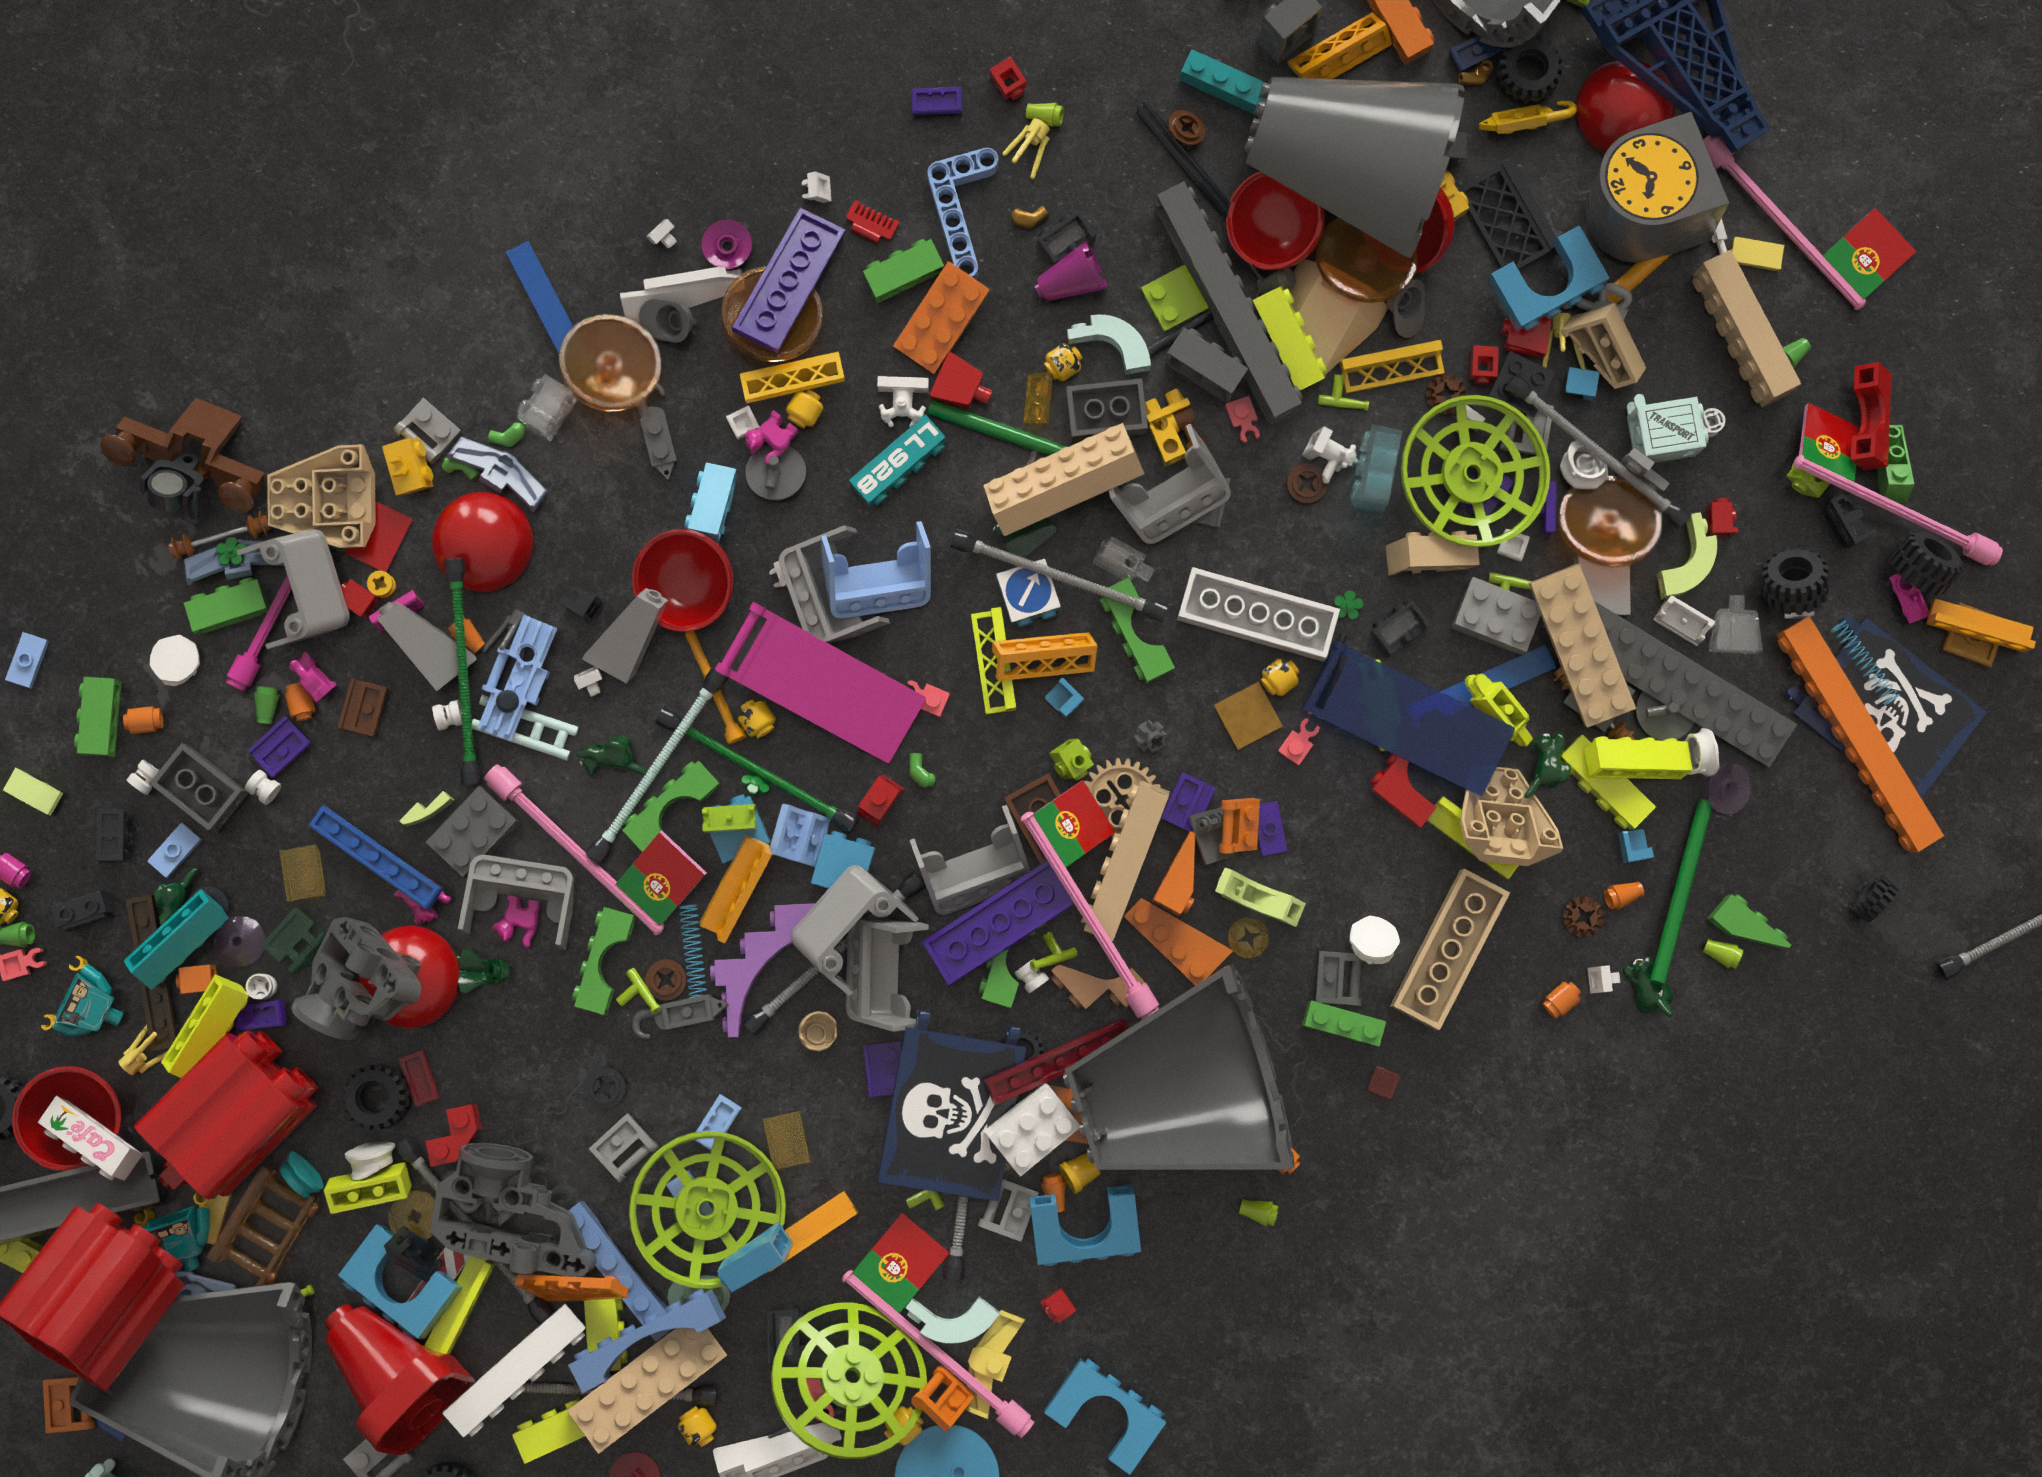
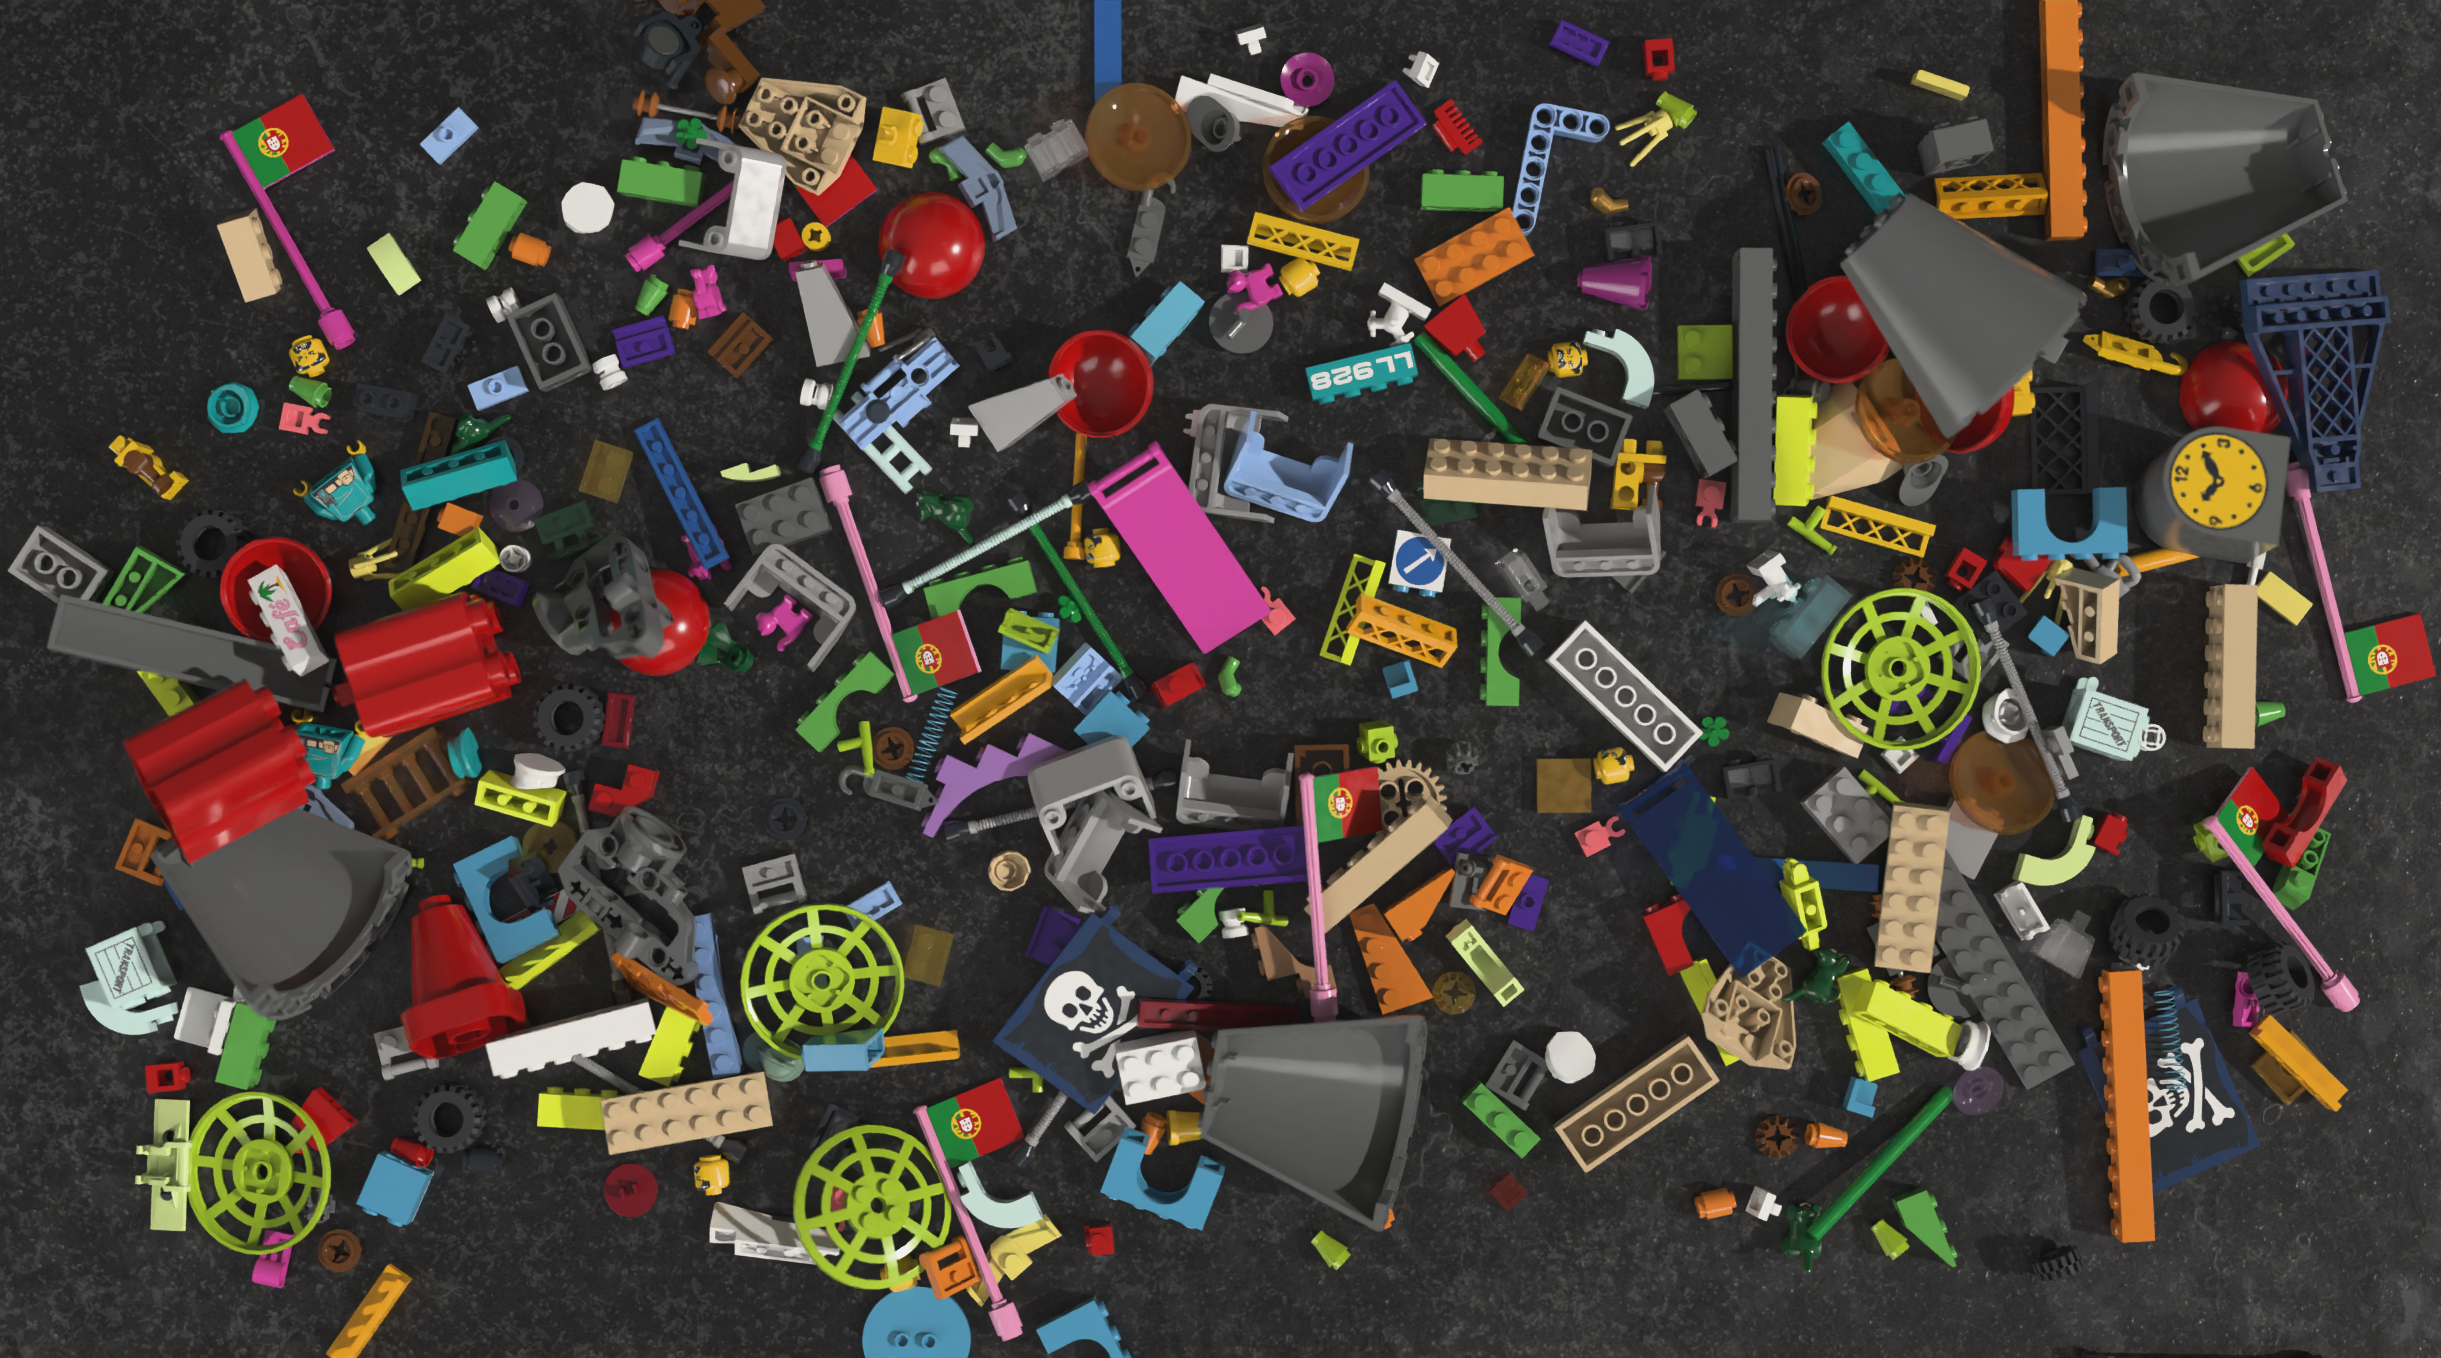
camera: 25 degrees right, 5 degrees up
medium blue arch [568,1289,726,1393] -> none

